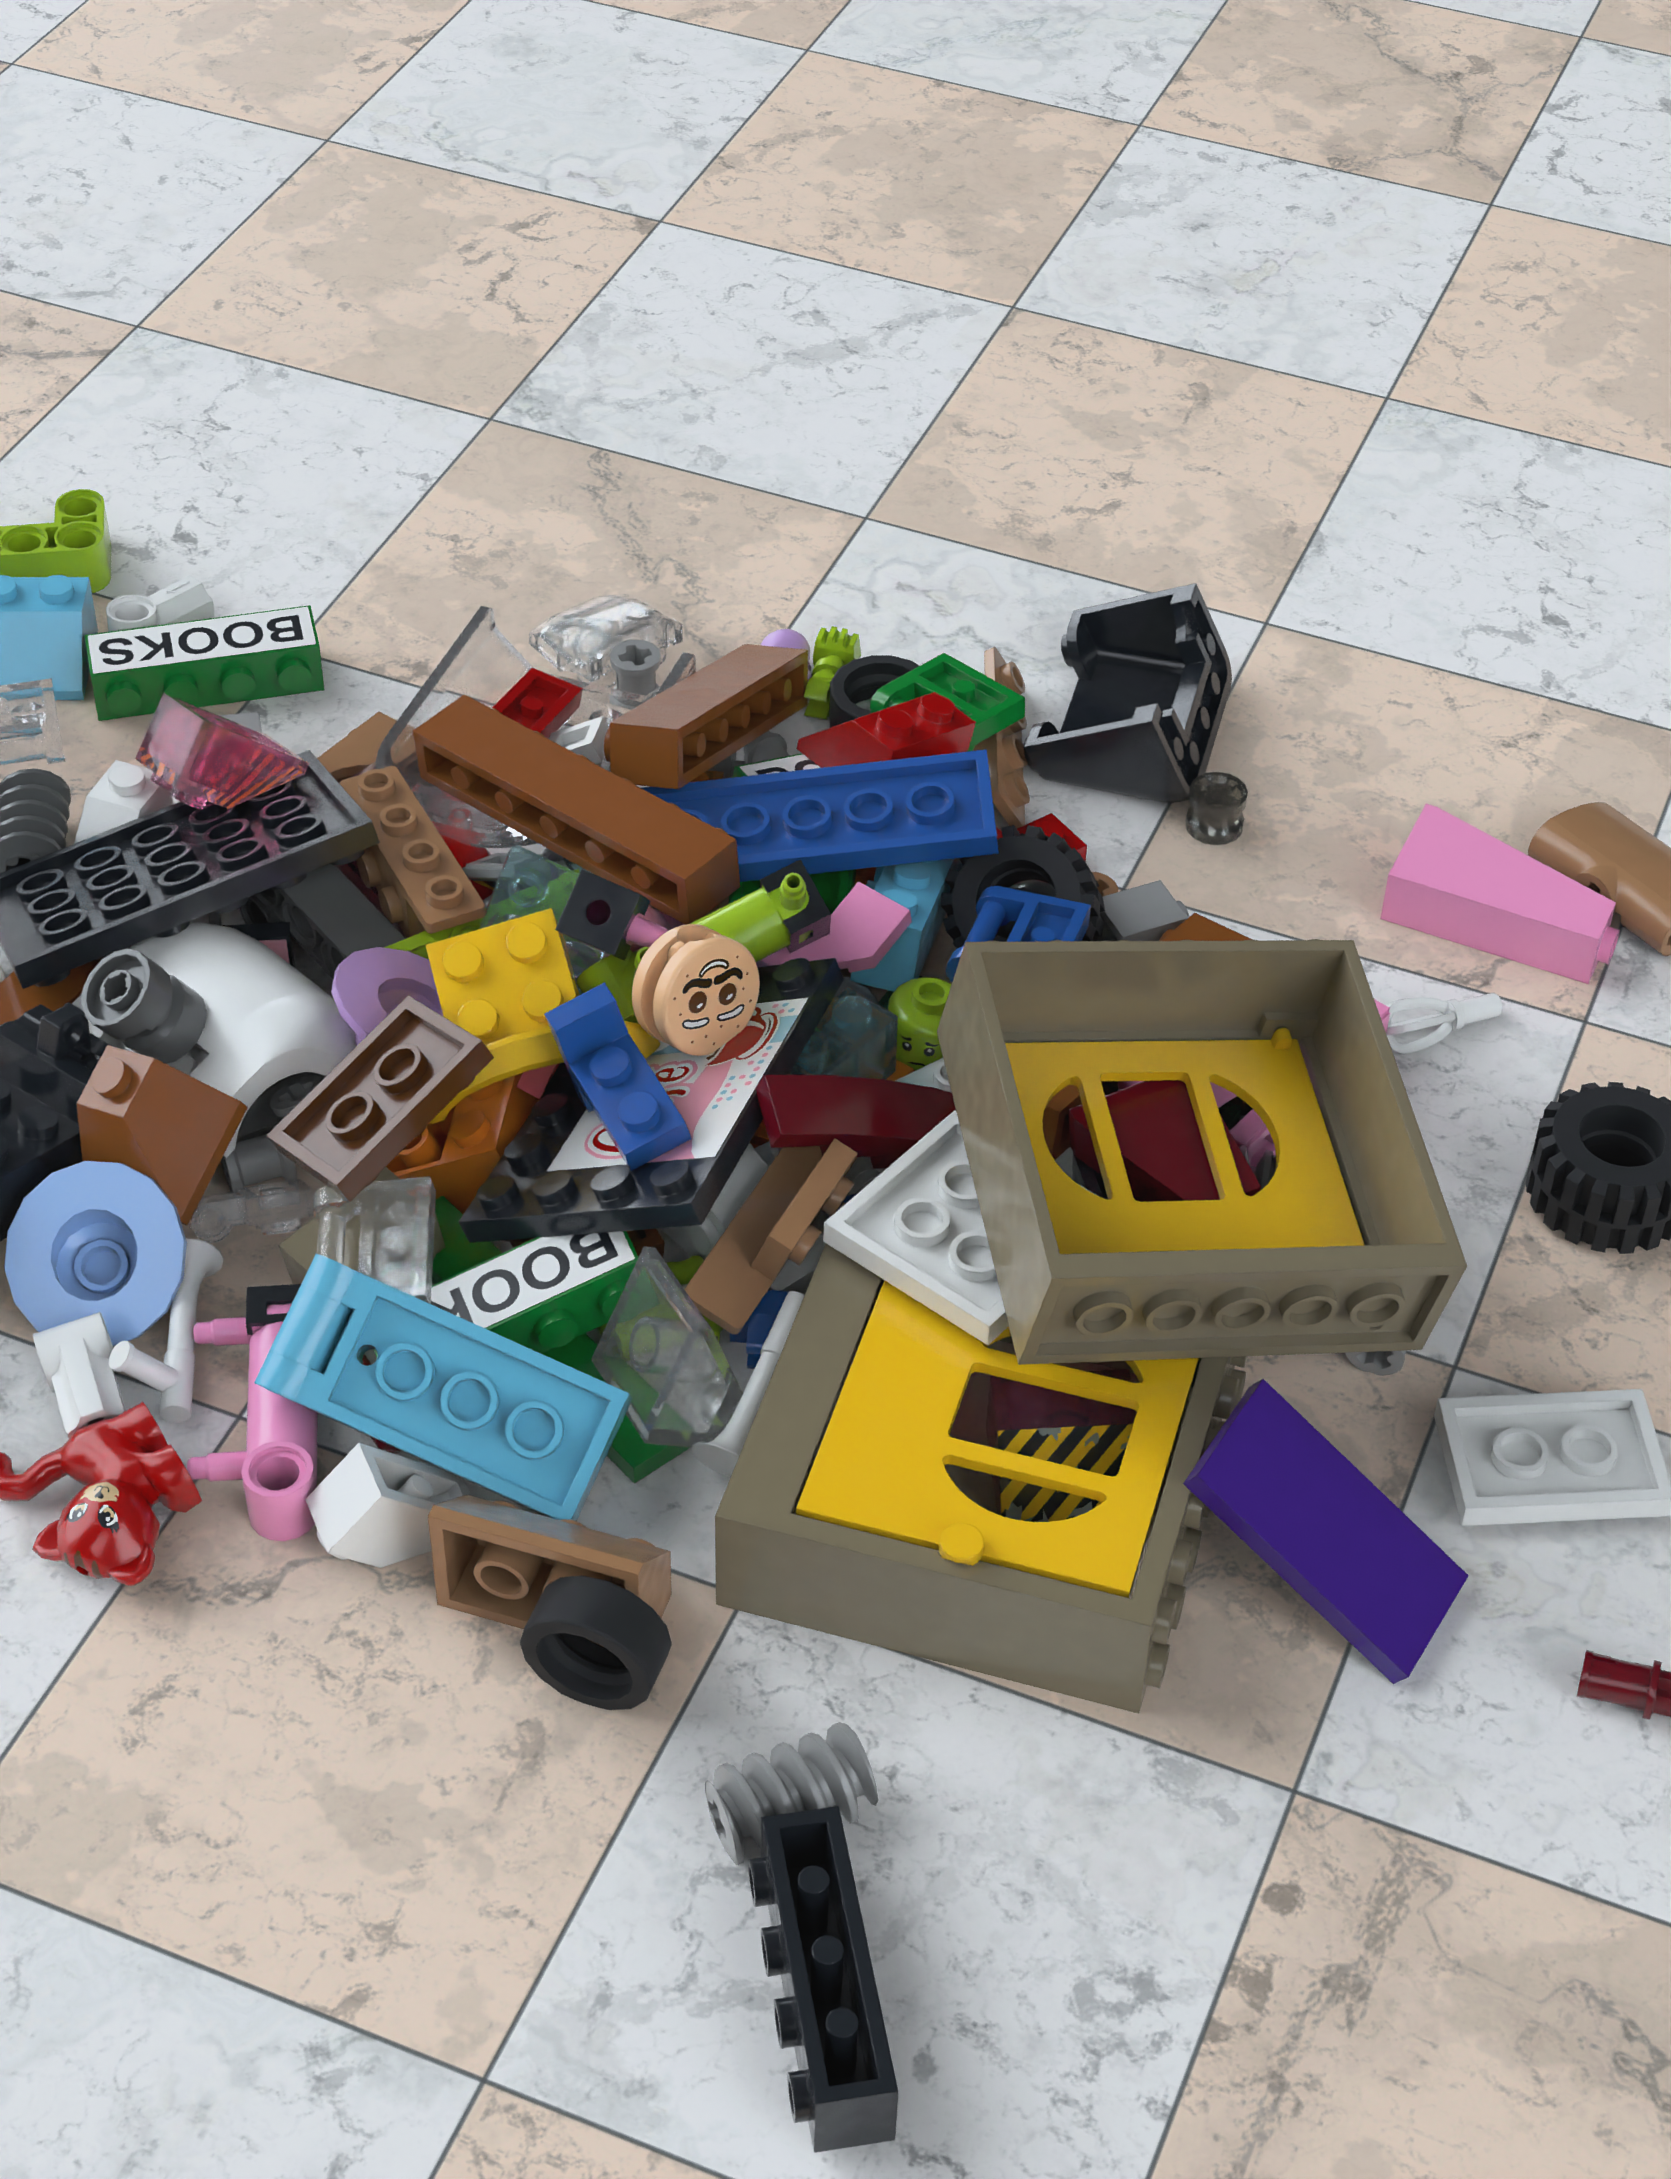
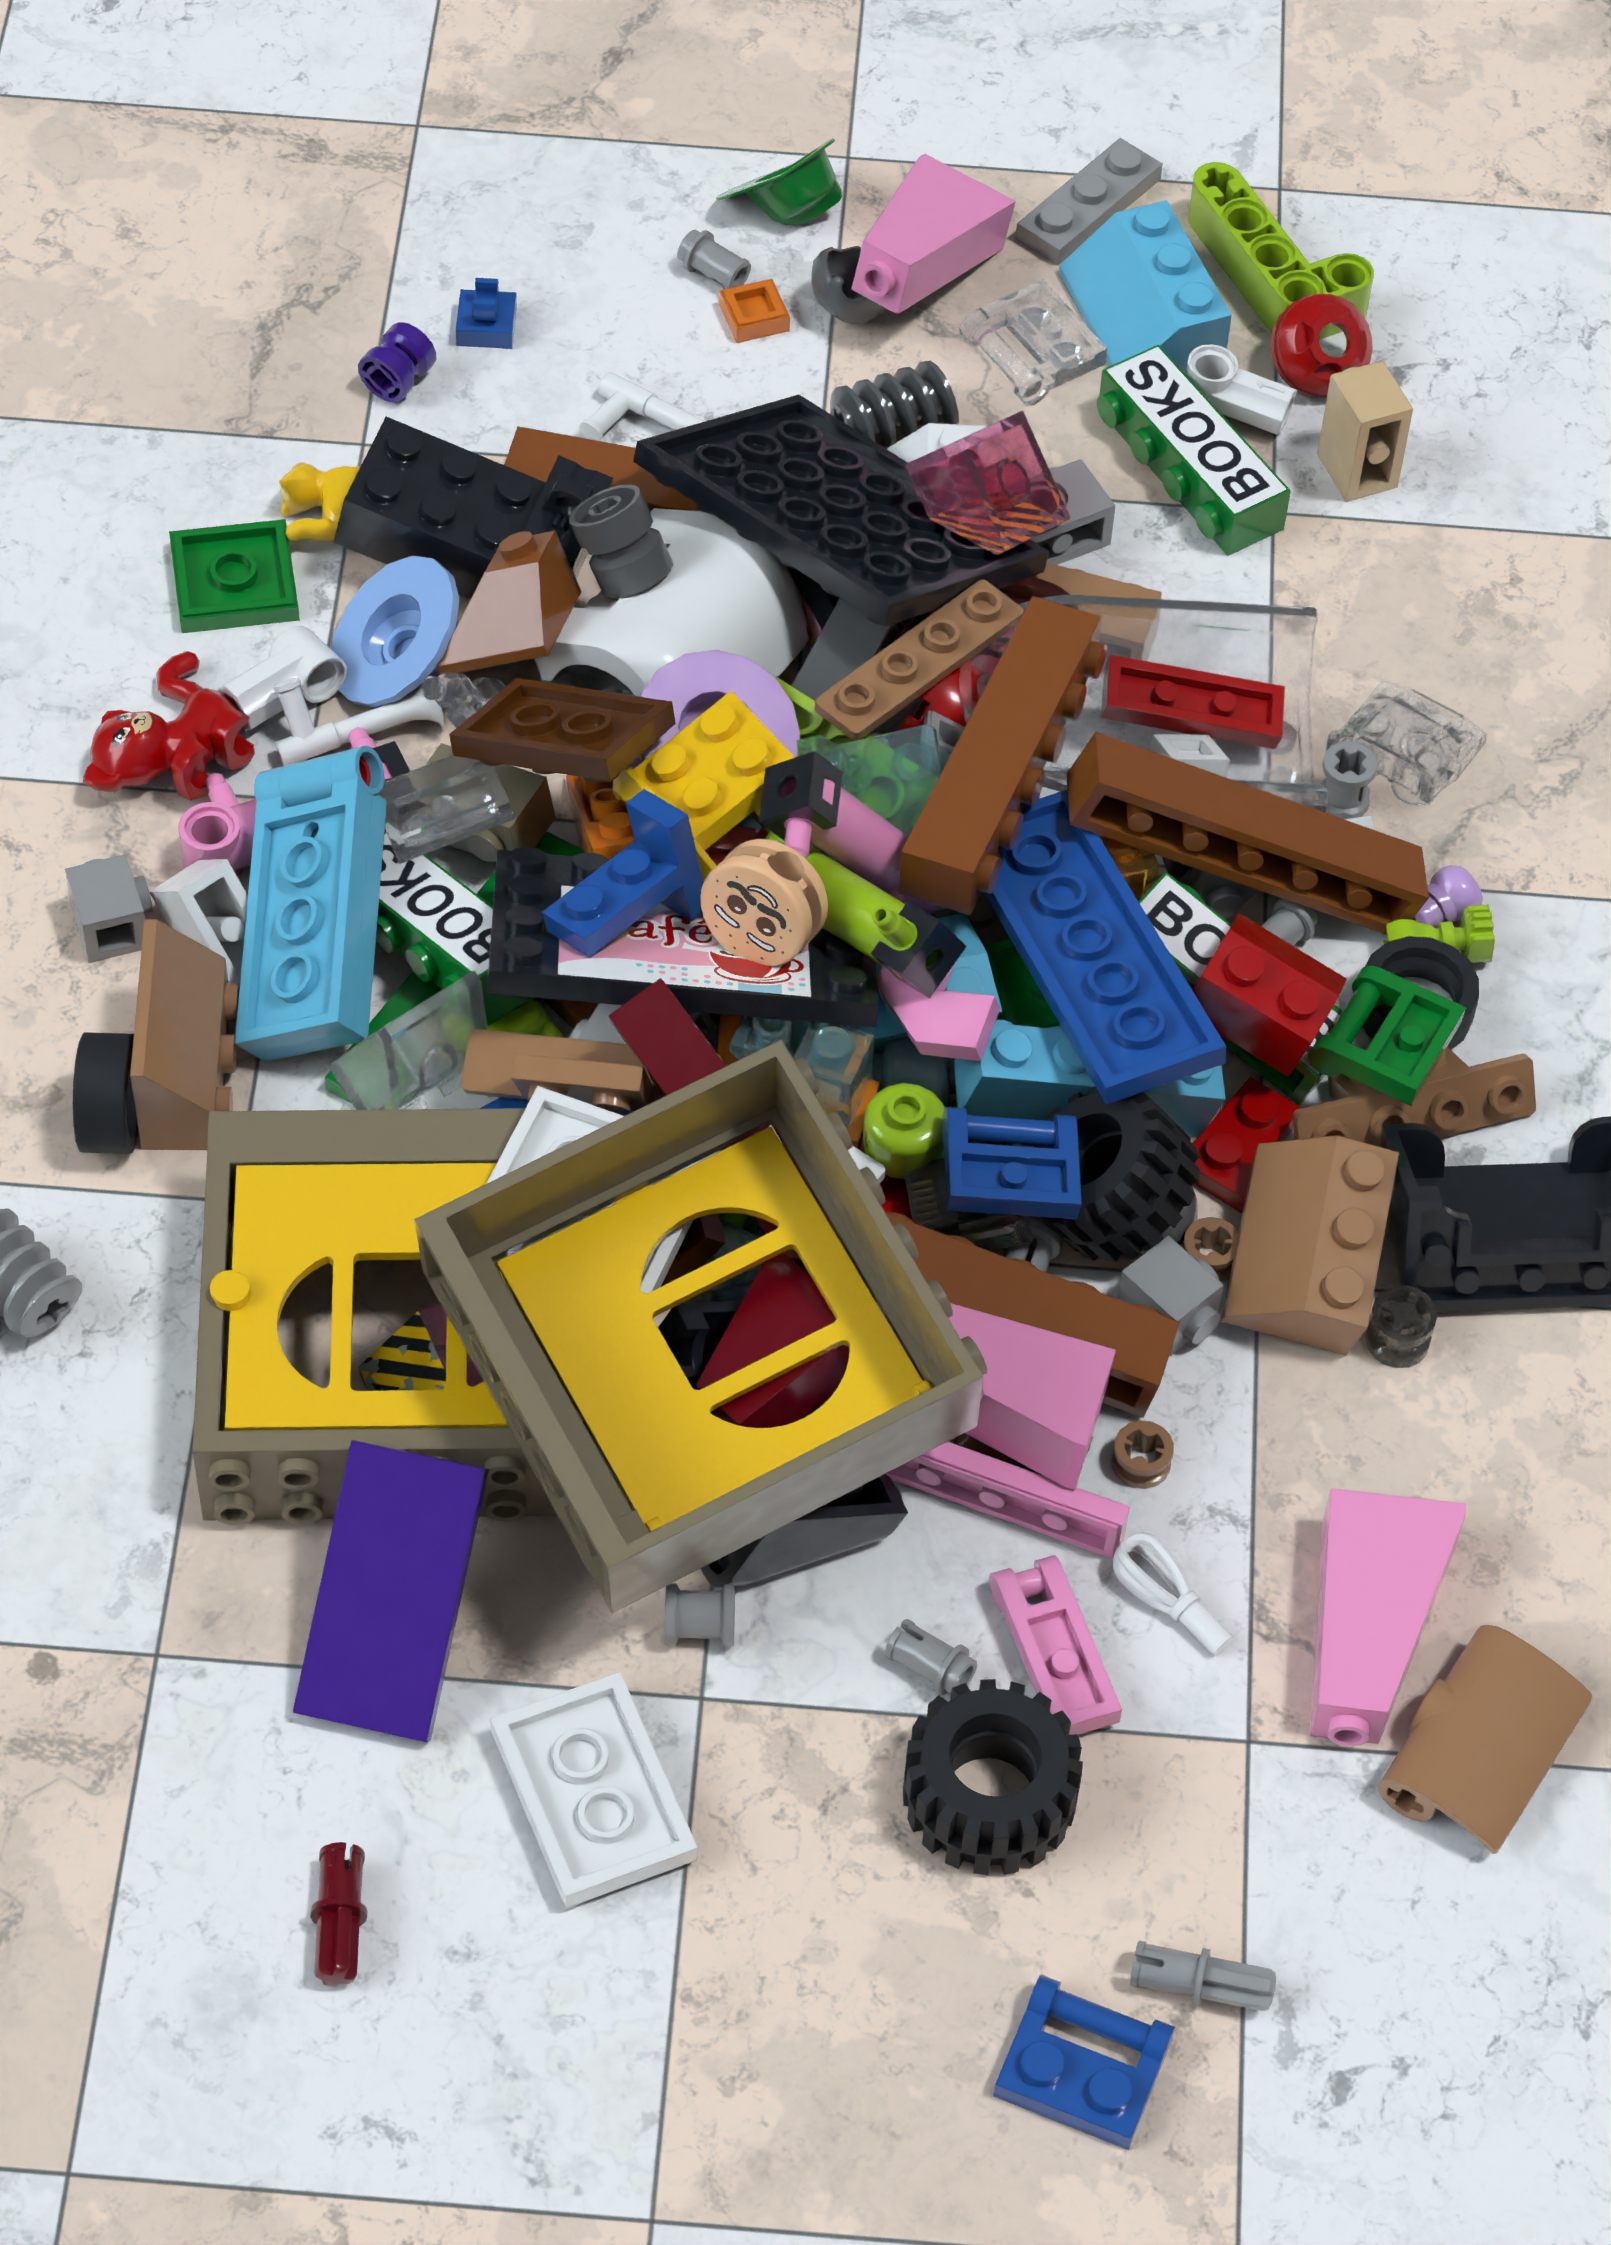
camera: 70 degrees right, 10 degrees up
none -> light grey brick [65,854,153,963]
none -> light grey pin [885,1619,977,1696]
none -> bright pink plate [989,1555,1122,1735]
none -> medium nougat slope [1221,1135,1399,1356]
none -> red piece [1271,294,1373,398]
none -> tan brick [1317,360,1413,502]

